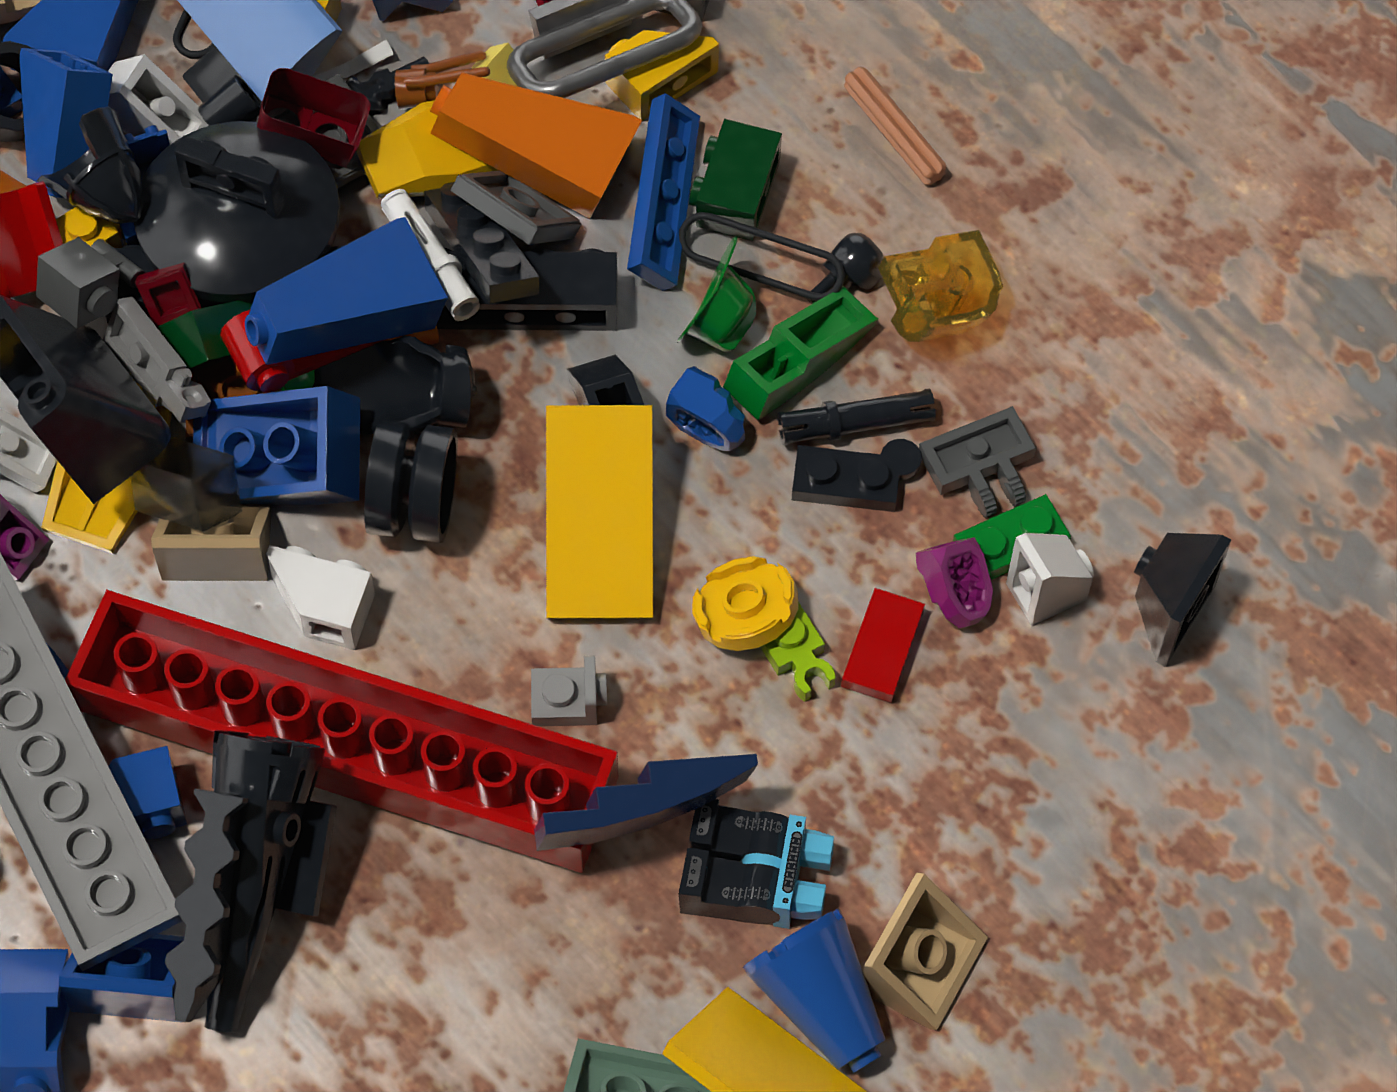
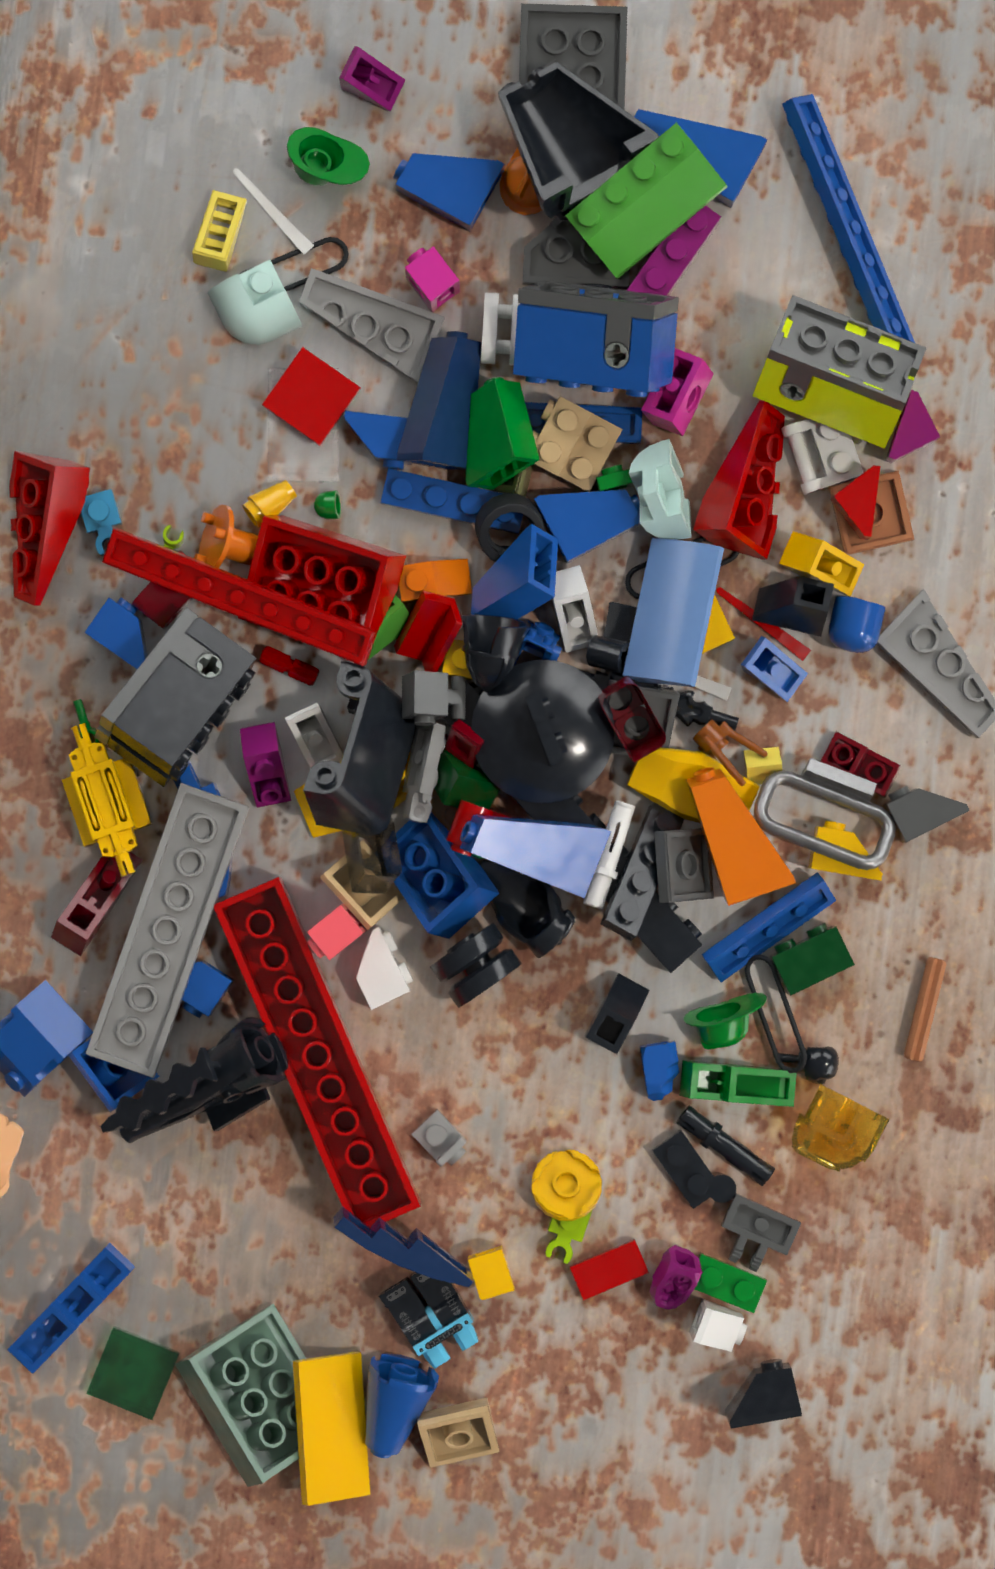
camera: 50 degrees right, 25 degrees up
yellow tile [546,405,653,618] -> none
none -> coral brick [307,904,367,960]
none -> yellow panel [468,1245,515,1300]

